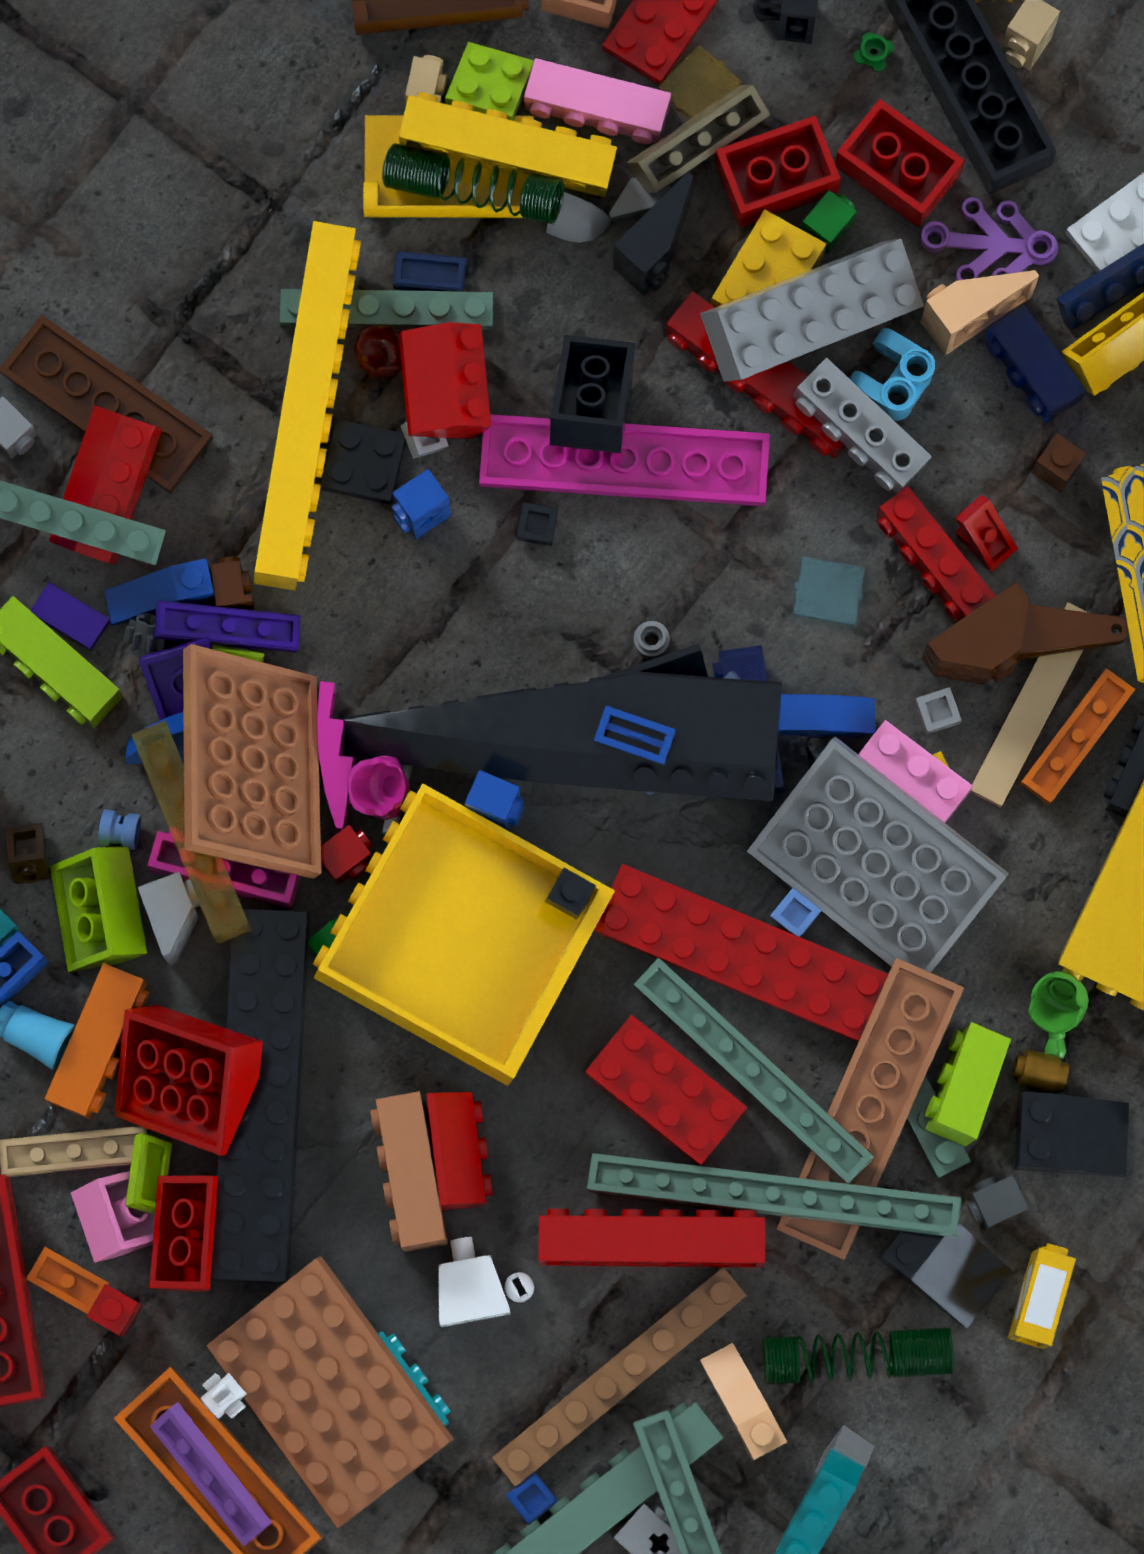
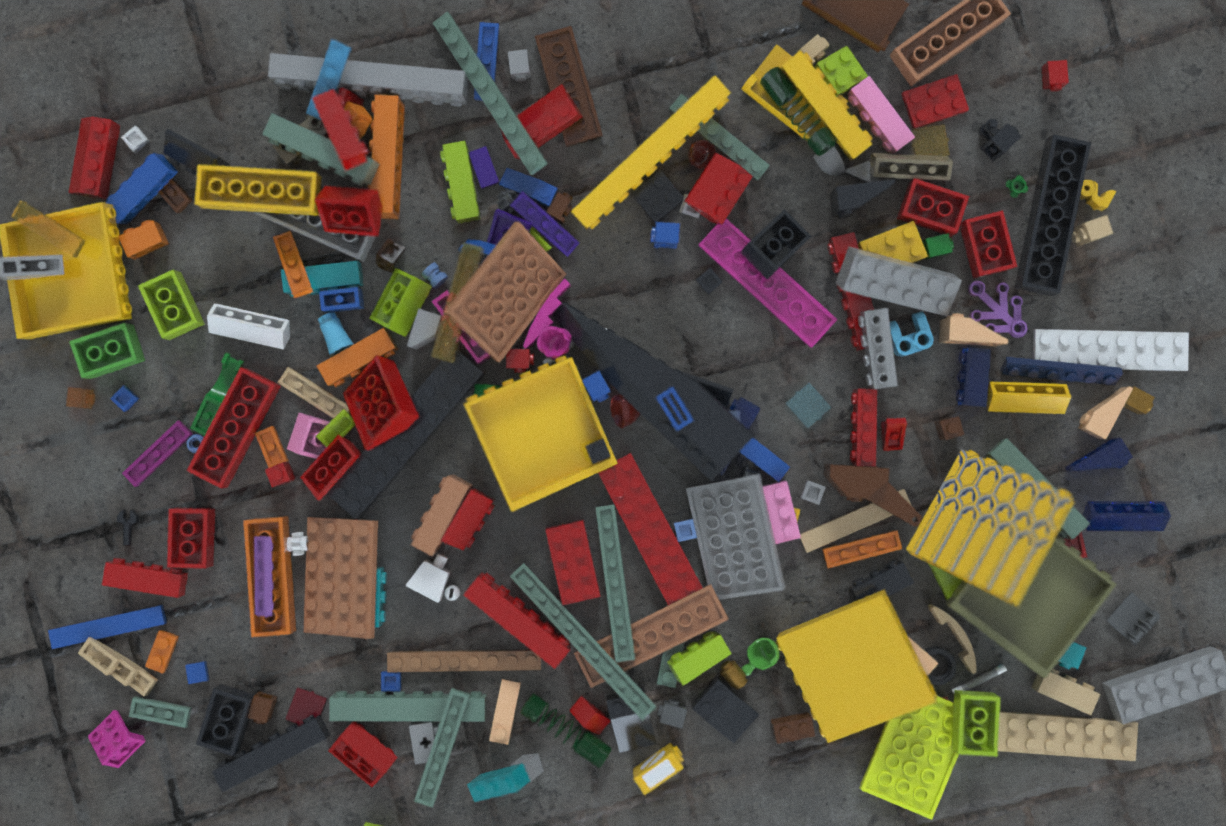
camera: 40 degrees right, 10 degrees up
dark blue tile [393,251,467,292] -> none
light grey plate [634,621,670,657] -> none
none -> red slope [569,695,611,735]
none -> clear red hat [610,394,640,429]

